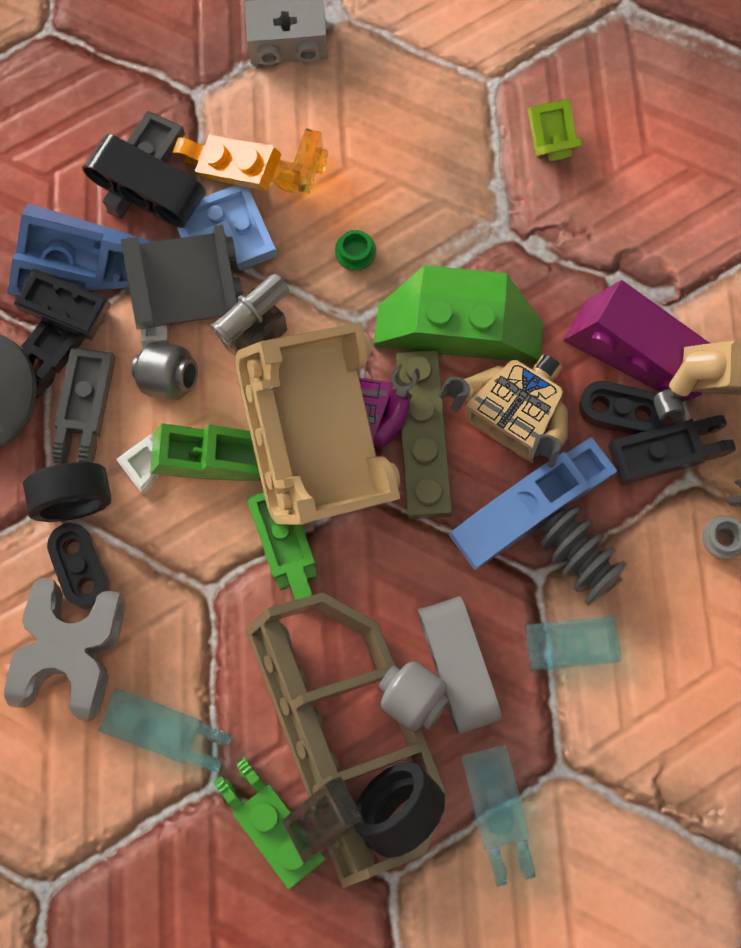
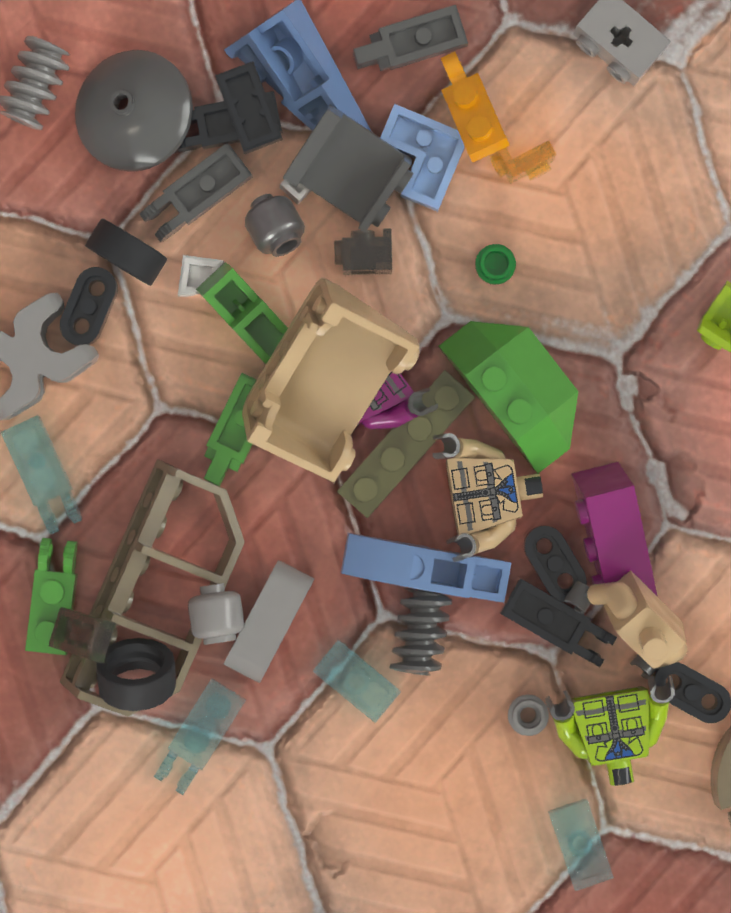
camera: 40 degrees right, 15 degrees up
black beam [82,134,206,228] -> none
light grey axle [210,274,289,346] -> none

